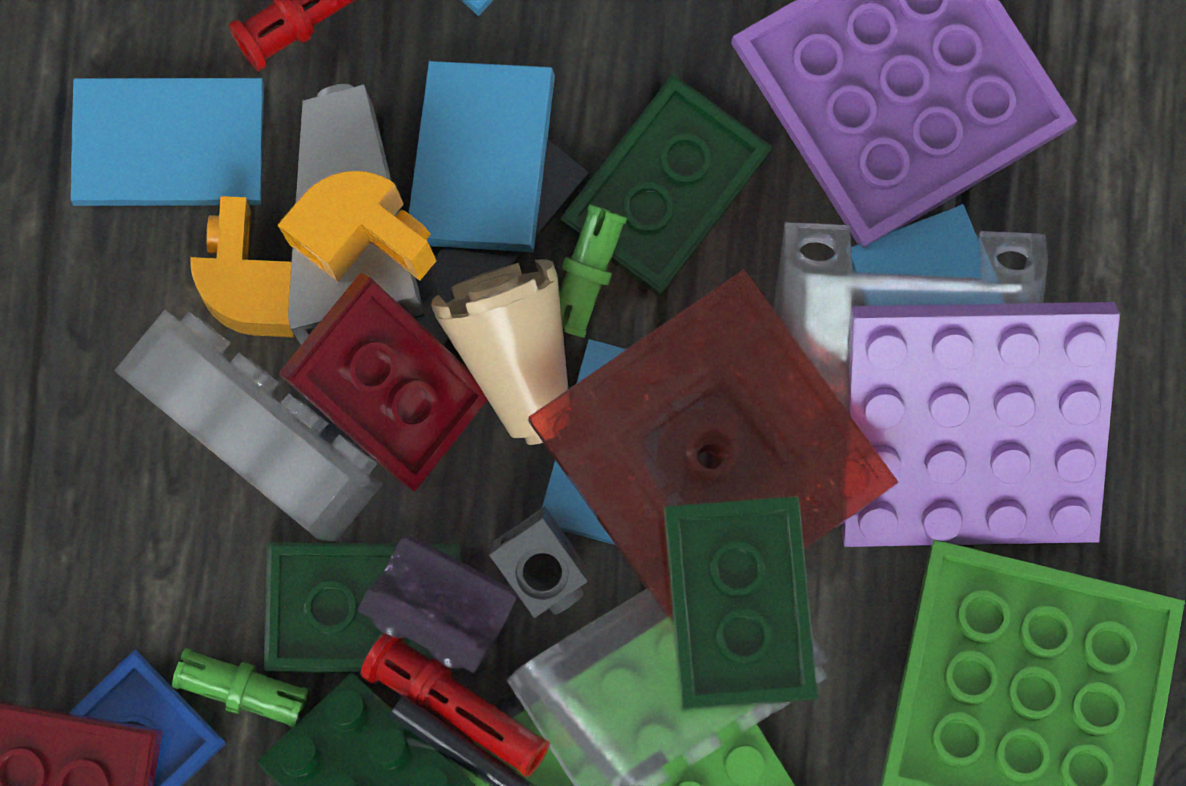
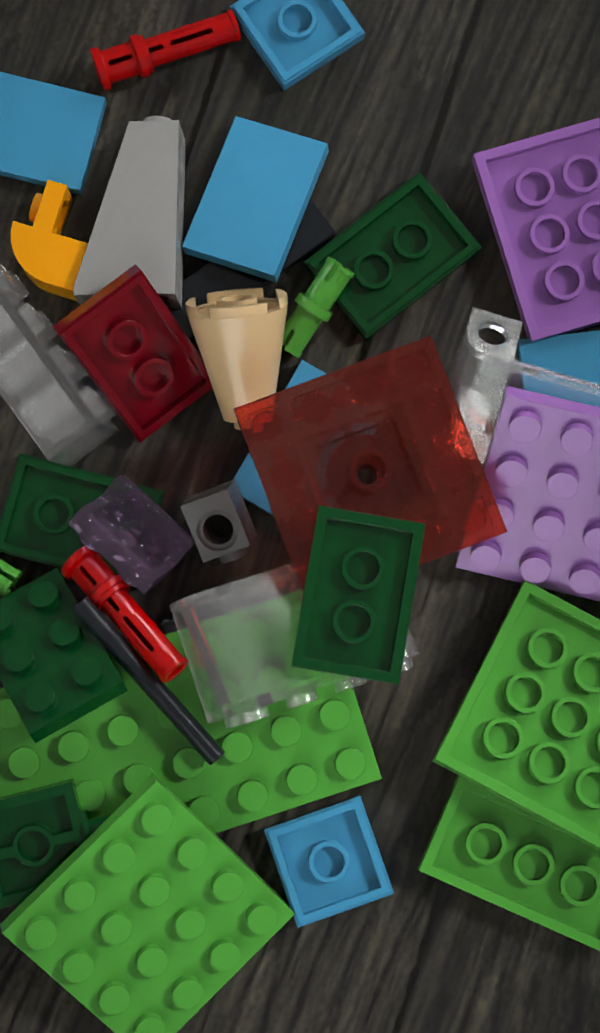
camera: 15 degrees right, 5 degrees up
light orange brick [278,171,436,282] -> none

